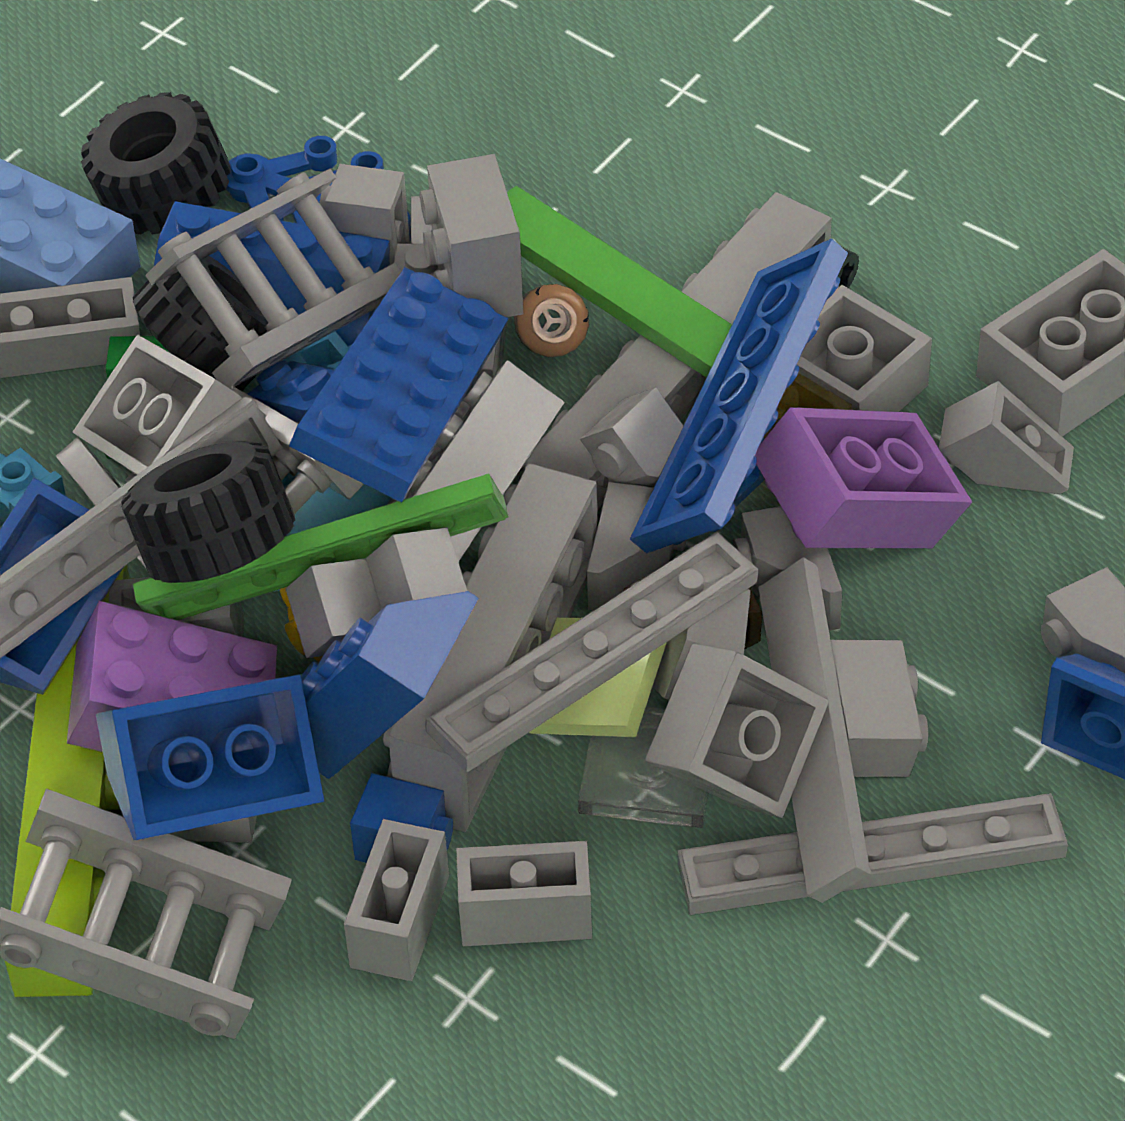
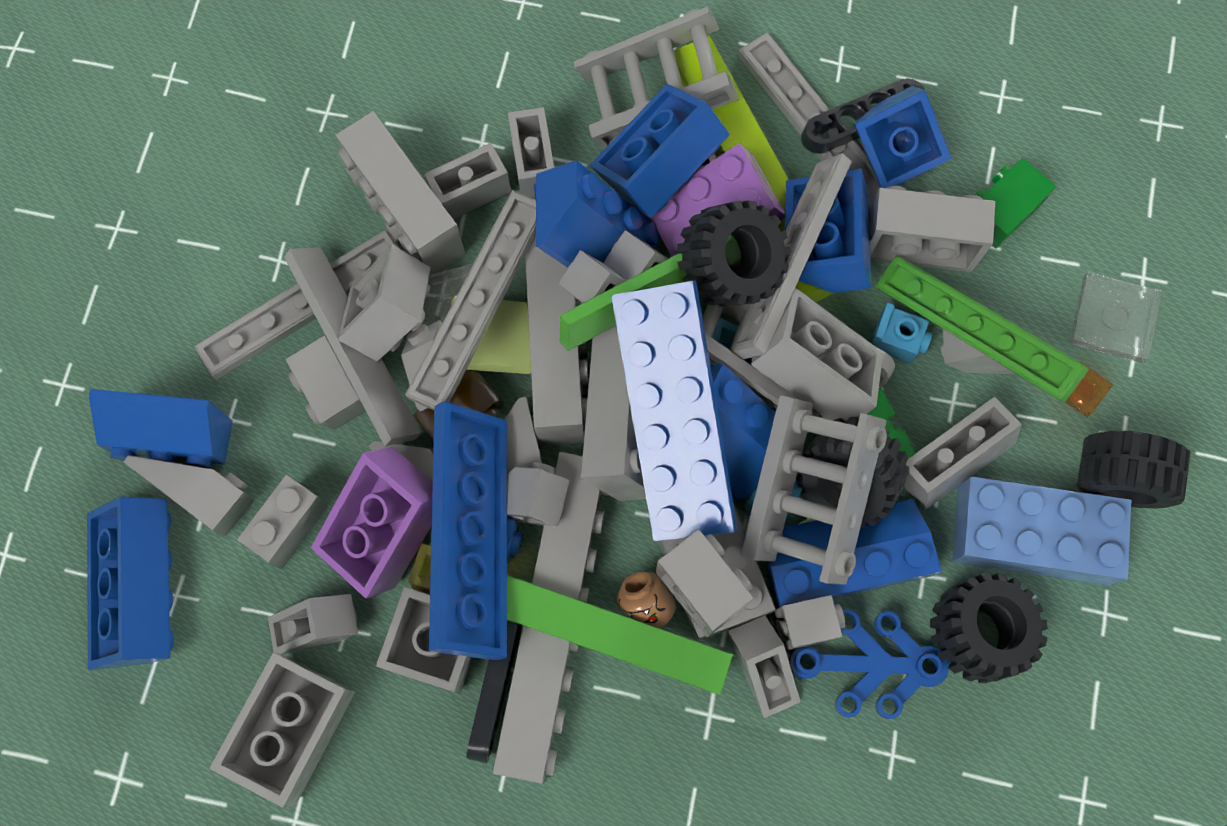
camera: 155 degrees right, 25 degrees up
none -> light grey brick [237,475,328,569]
none -> light grey brick [335,111,466,278]

